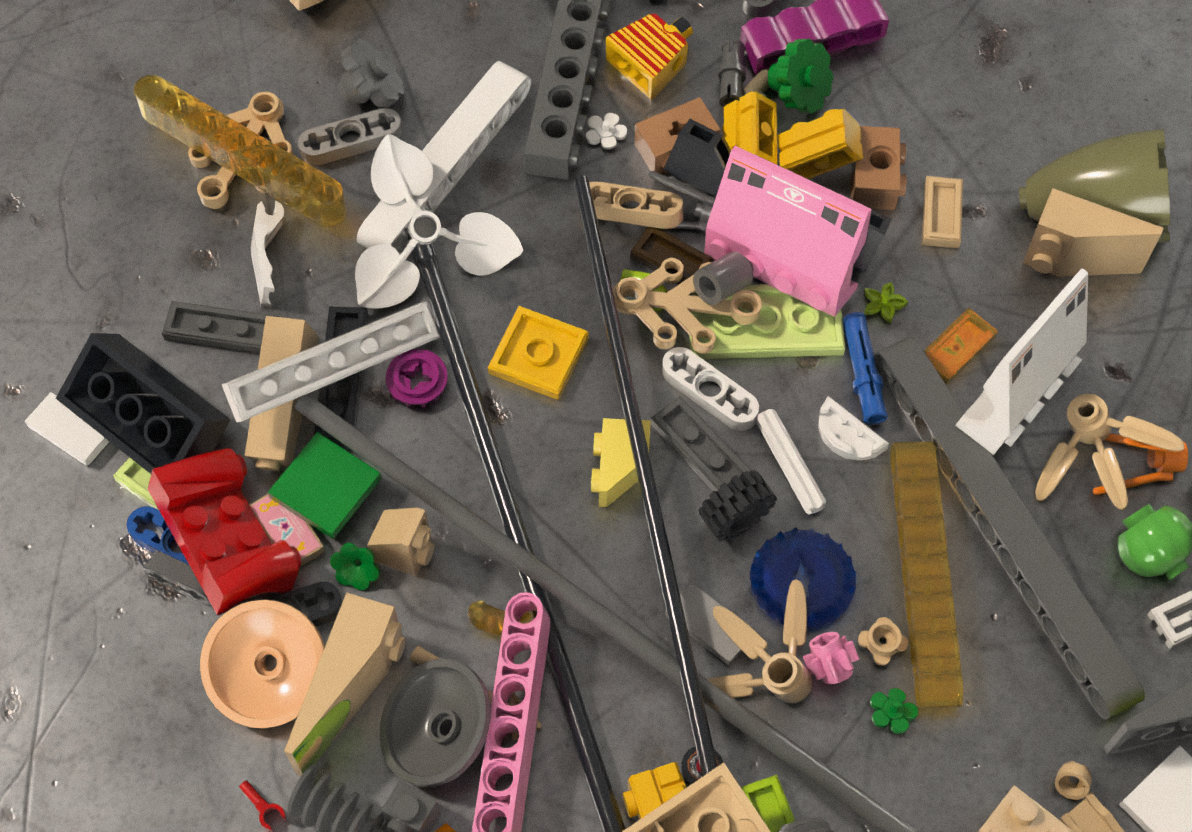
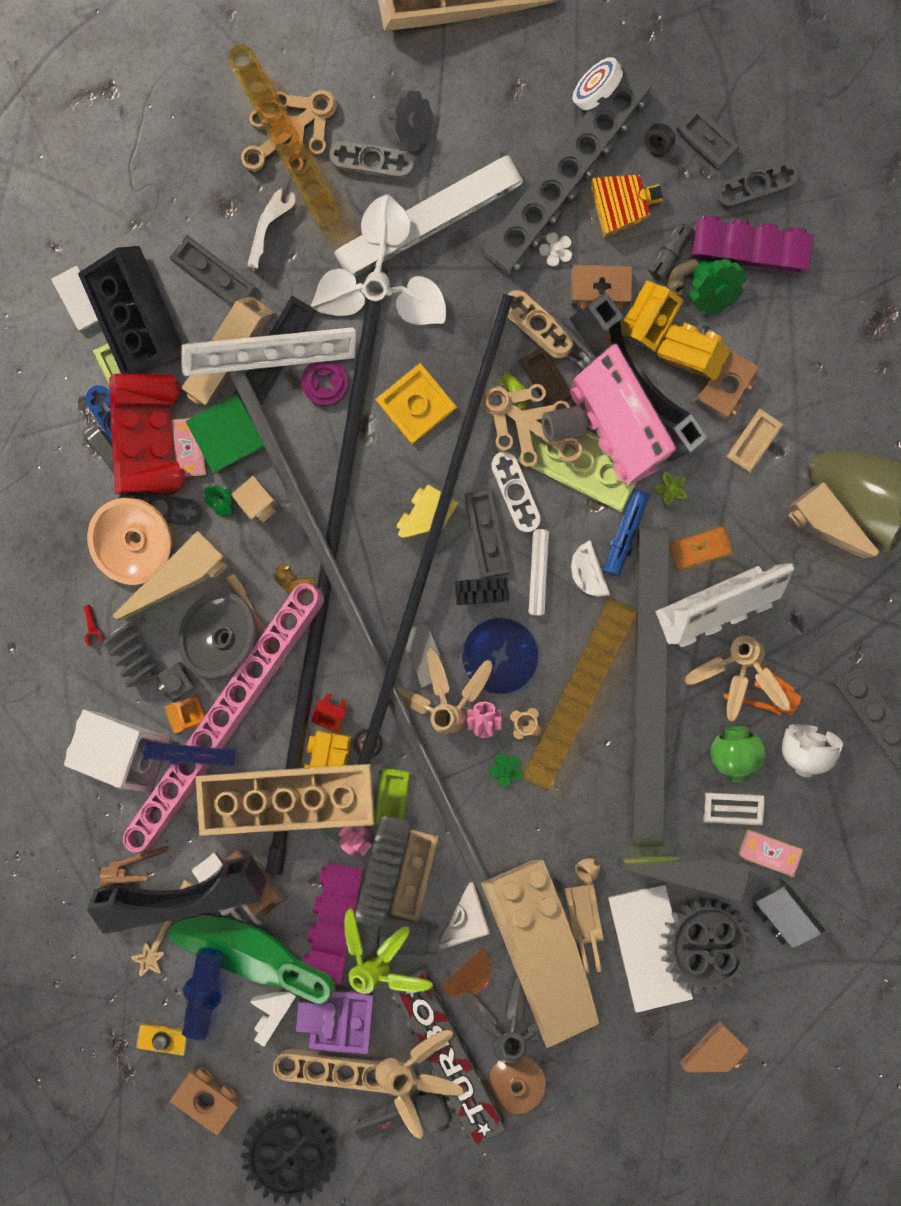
camera: 25 degrees right, 25 degrees up
none -> red tile [311,694,347,733]

